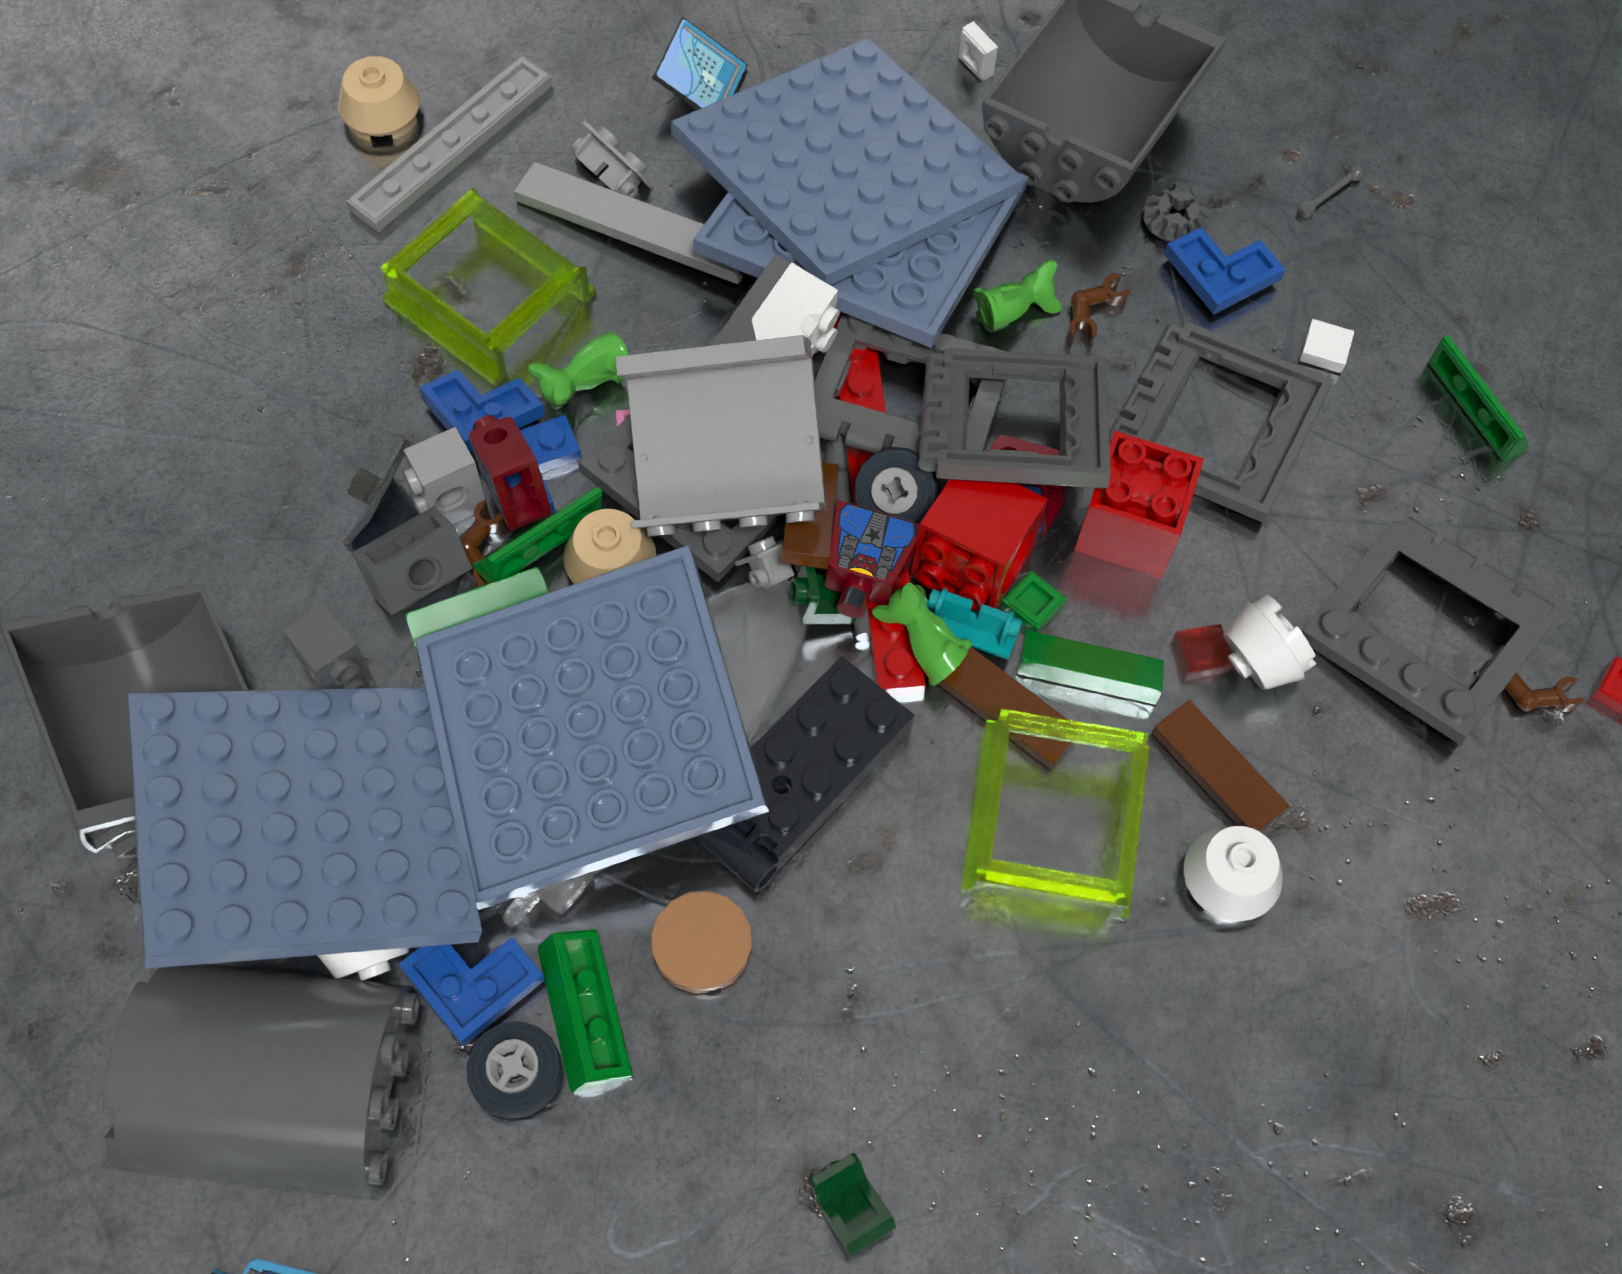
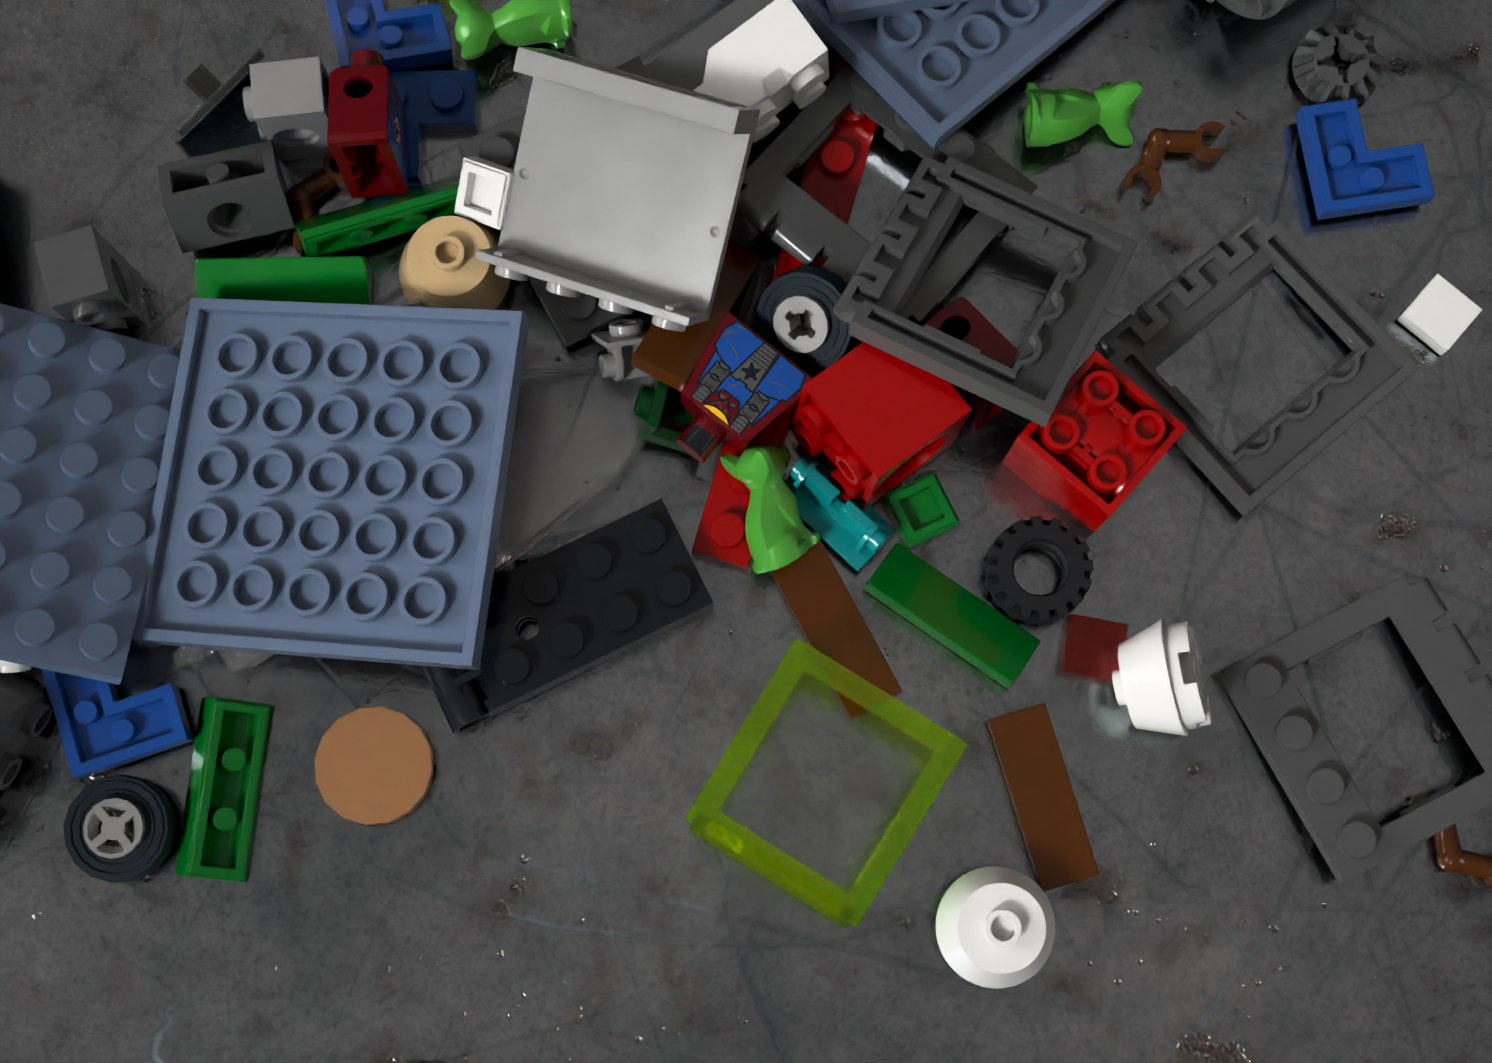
camera: 25 degrees right, 15 degrees up
none -> white tile [454,156,515,230]
none -> black tyre [983,516,1094,625]

